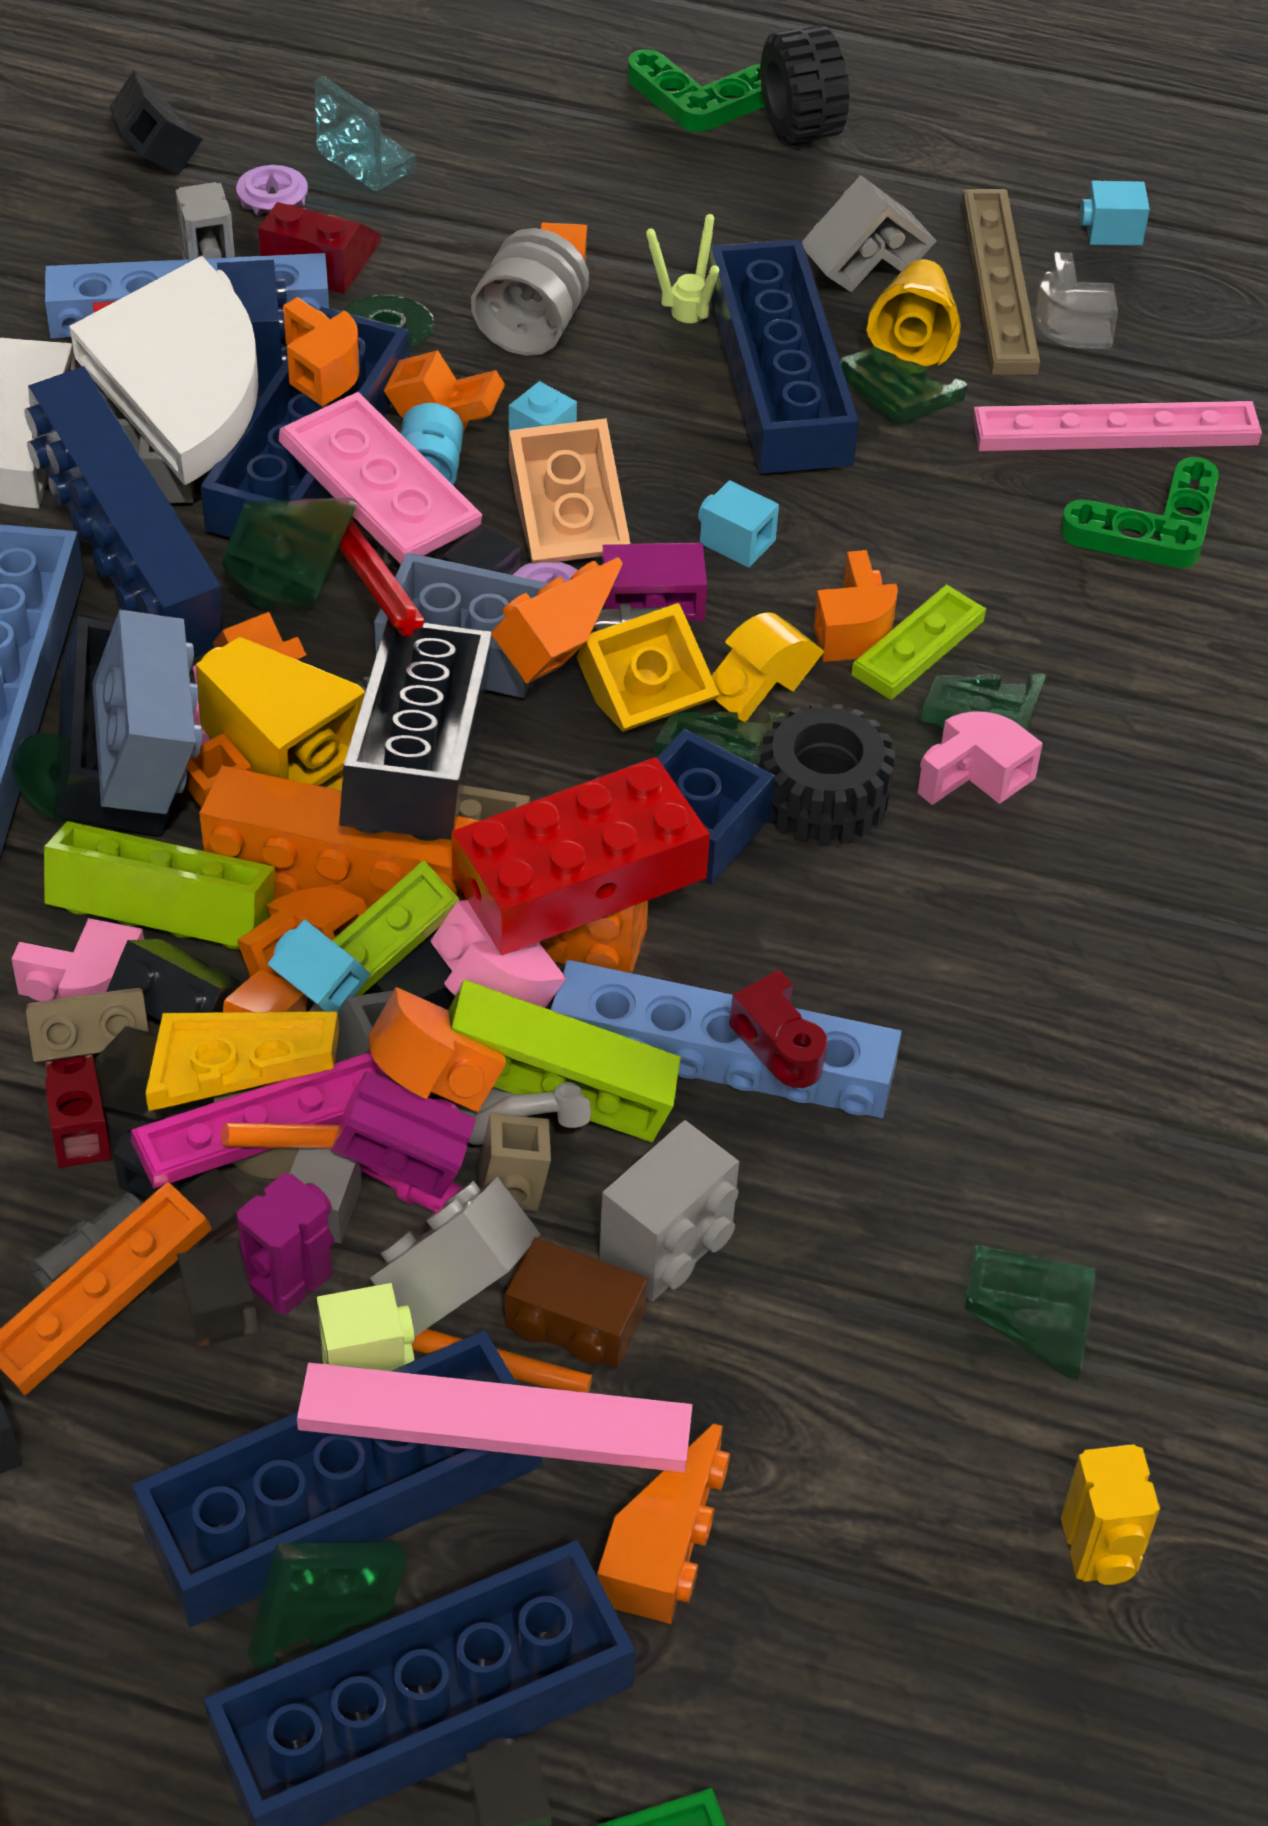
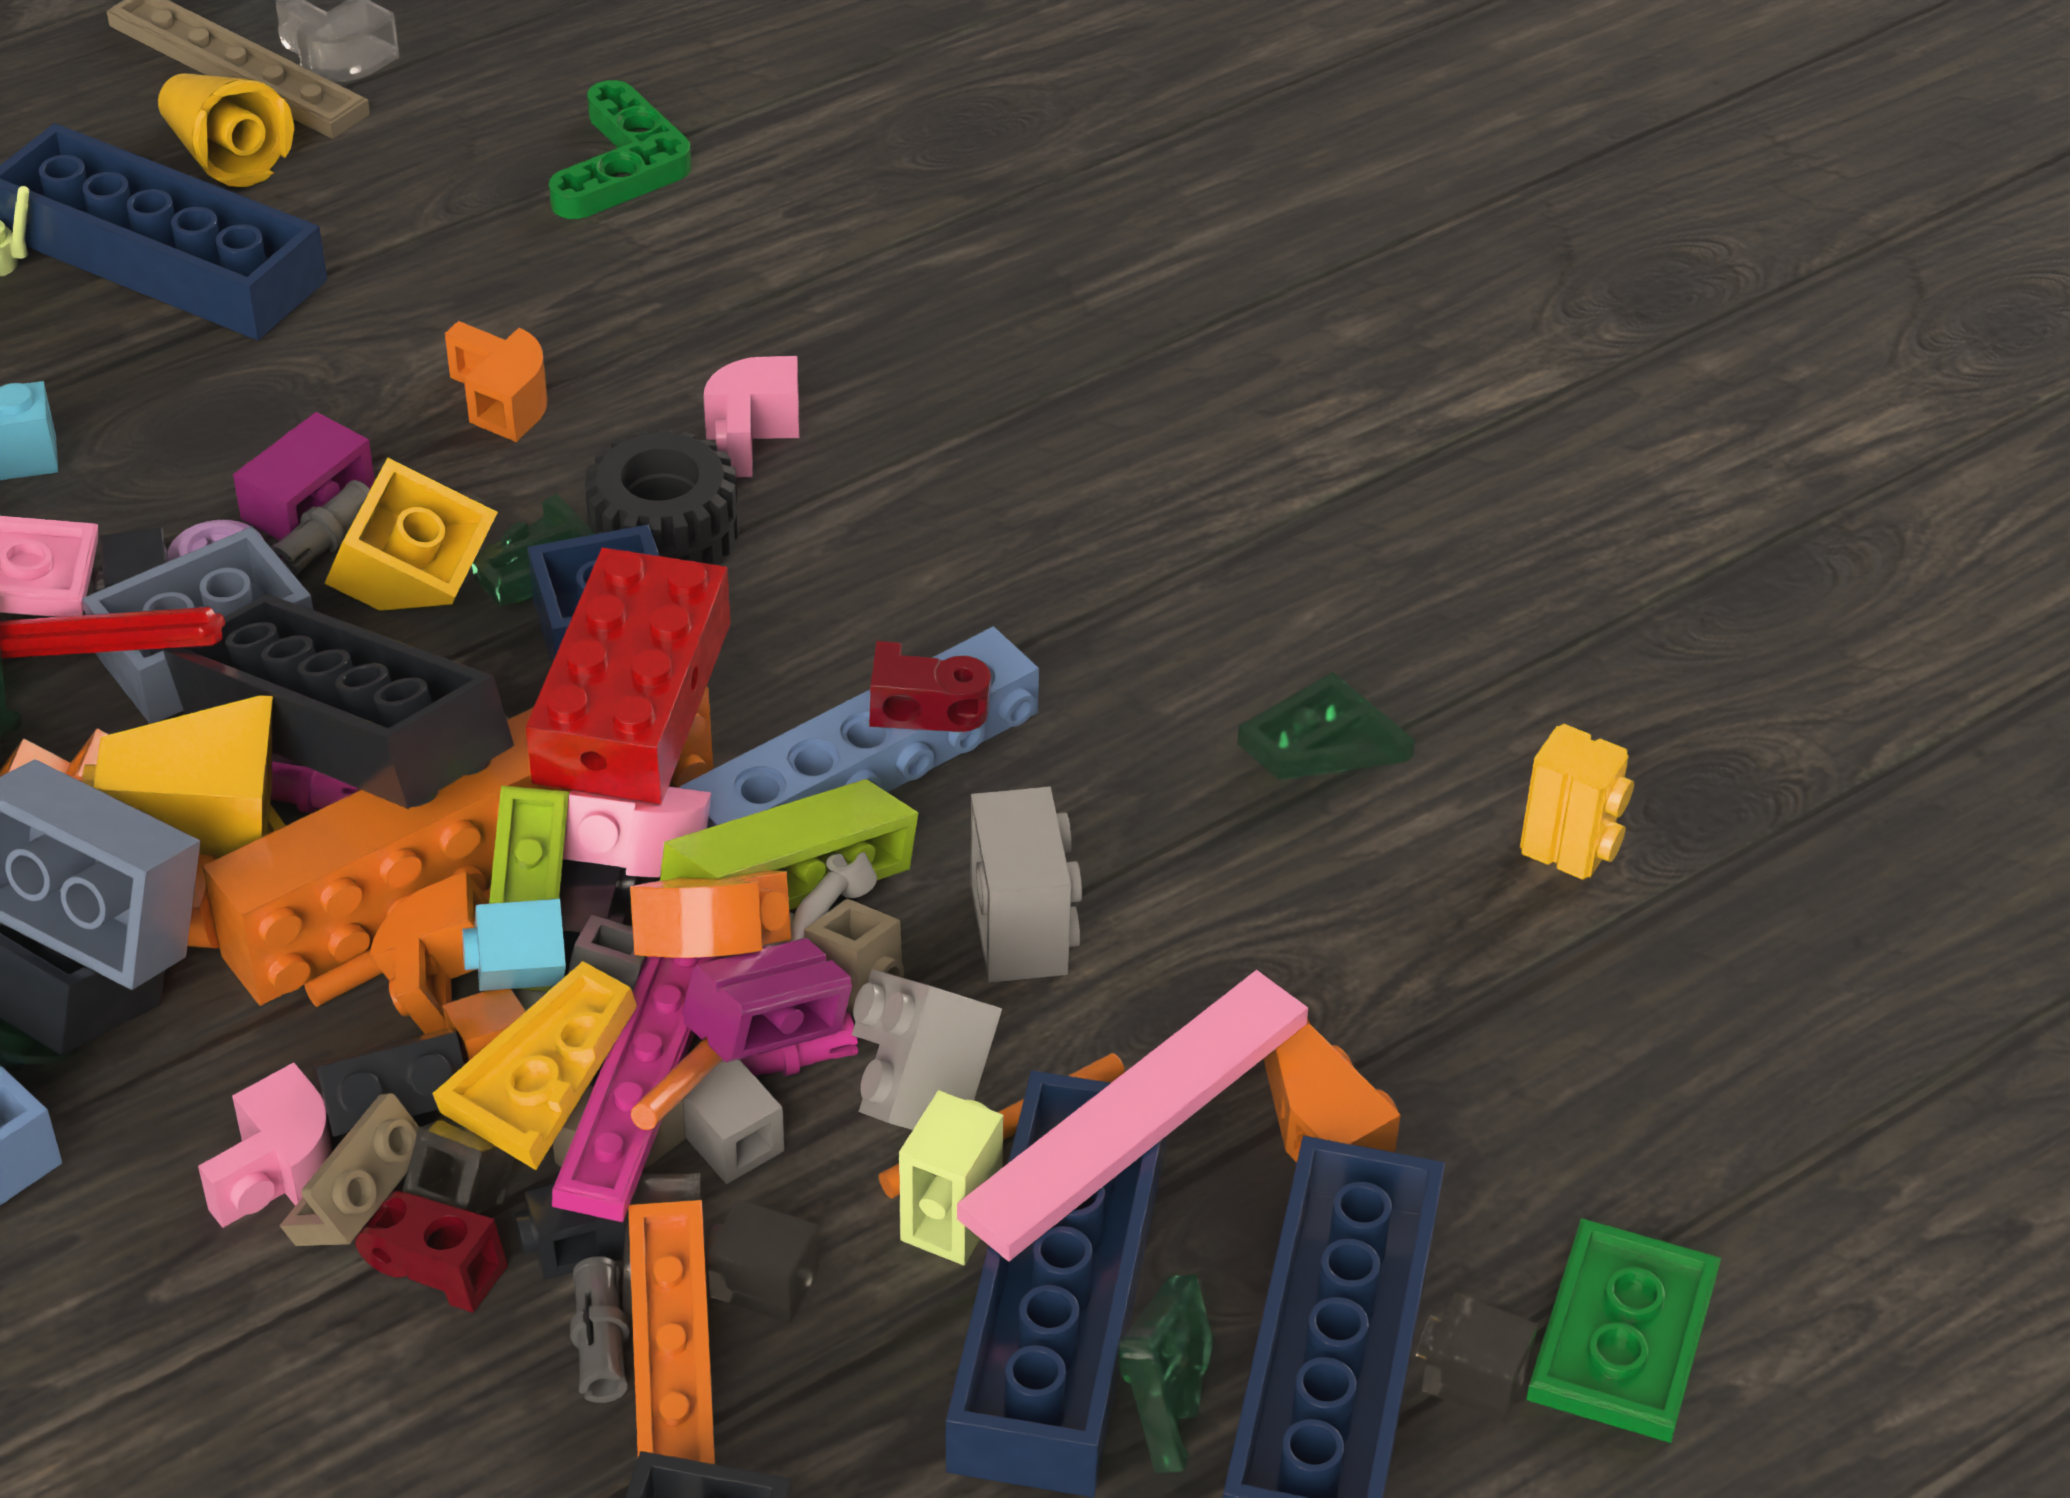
camera: 50 degrees left, 5 degrees down
lime brick [44,821,275,949] -> none
magenta brick [236,1173,335,1315] -> none
orange slope [491,557,623,684] -> none
reddish brown brick [505,1237,648,1369] -> none
light nougat slope [509,418,630,565] -> none
medium azure brick [698,480,779,568] -> none
yellow brick [712,613,824,722] -> none
light grey brick [802,175,937,293] -> none
clear green wing [840,347,968,424] -> none
lime tile [851,584,986,700] -> none
clear green wing [921,673,1046,731] -> none
bright pink tile [972,401,1262,451] -> none

